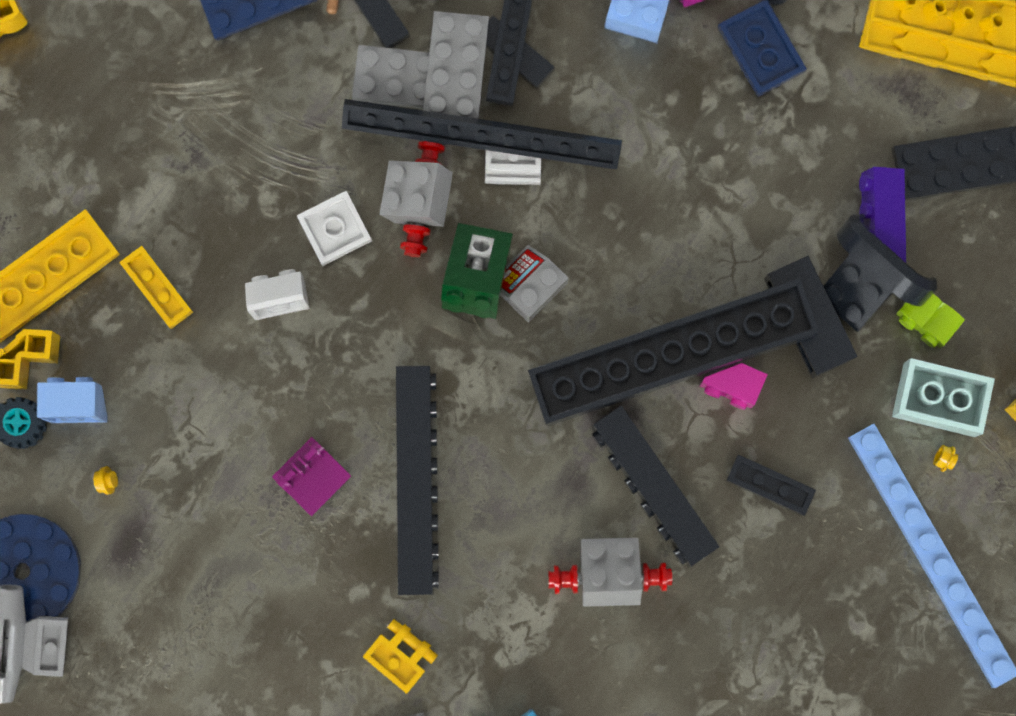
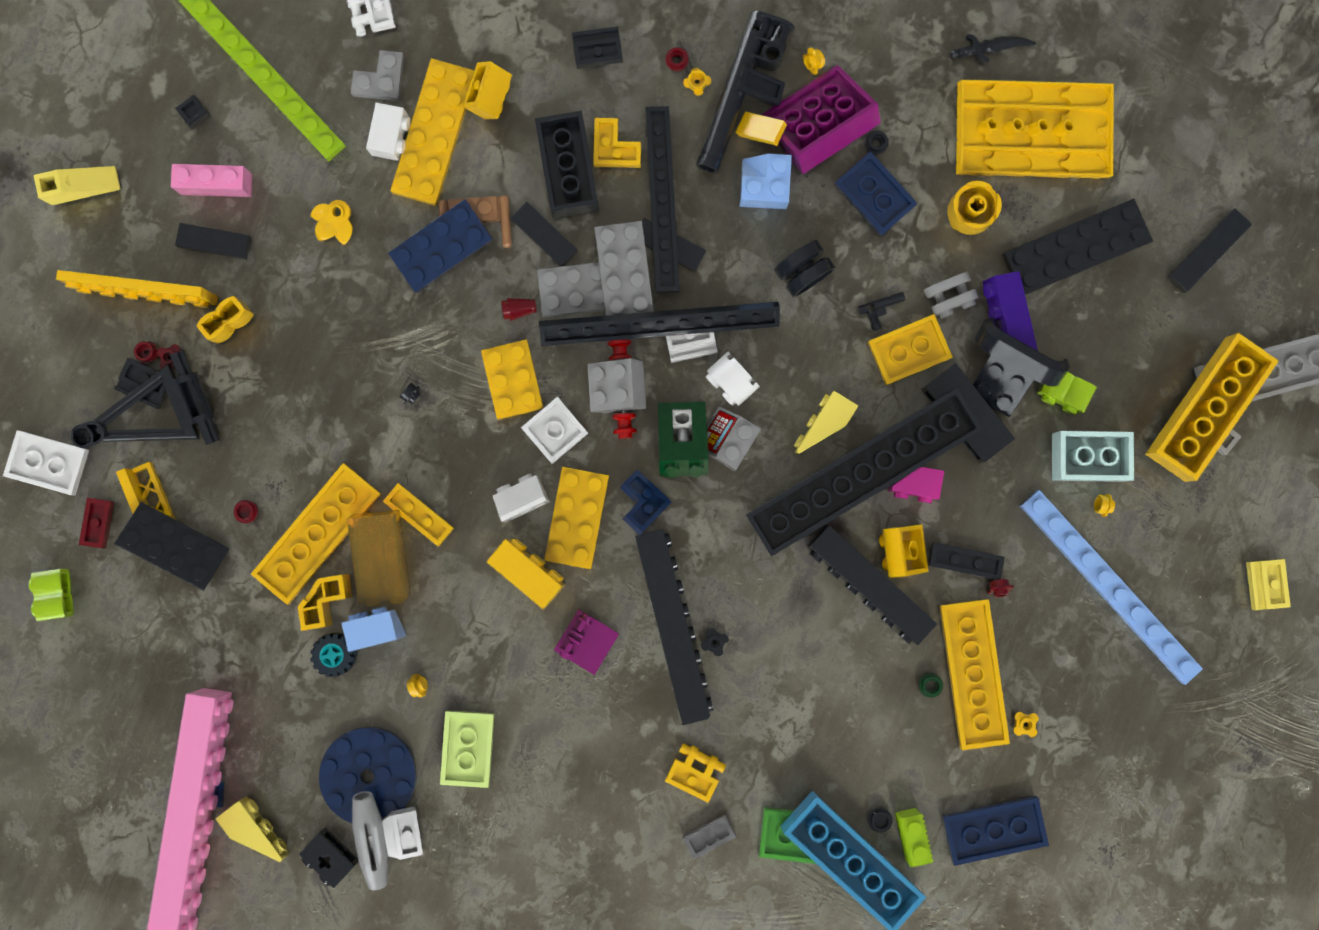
camera: 10 degrees left, 5 degrees up
light grey brick [548,538,672,607] -> none
none -> clear yellow brick [347,509,411,607]
none -> black plate [399,383,421,404]
none -> yellowish green plate [440,710,495,788]
none -> yellow plate [481,339,544,420]
none -> yellow brick [486,538,566,609]
none -> dark red cone [501,298,537,321]
none -> yellow plate [544,467,609,569]
none -> dark blue plate [620,469,672,535]
none -> black plate [701,628,729,656]
none -> white brick [705,352,760,406]
none -> black wheel [774,240,836,298]
none -> light yellow slope [794,391,858,455]
none -> black hose [857,292,905,331]
none -> yellow plate [867,314,953,386]
none -> yellow brick [879,524,929,577]
none -> dark green plate [919,673,943,698]
none -> light grey brick [924,271,979,319]
none -> yellow plate [939,599,1010,750]
none -> yellow brick [947,181,1002,235]
none -> dark red plate [987,579,1014,598]
none -> yellow plate [1013,712,1039,737]

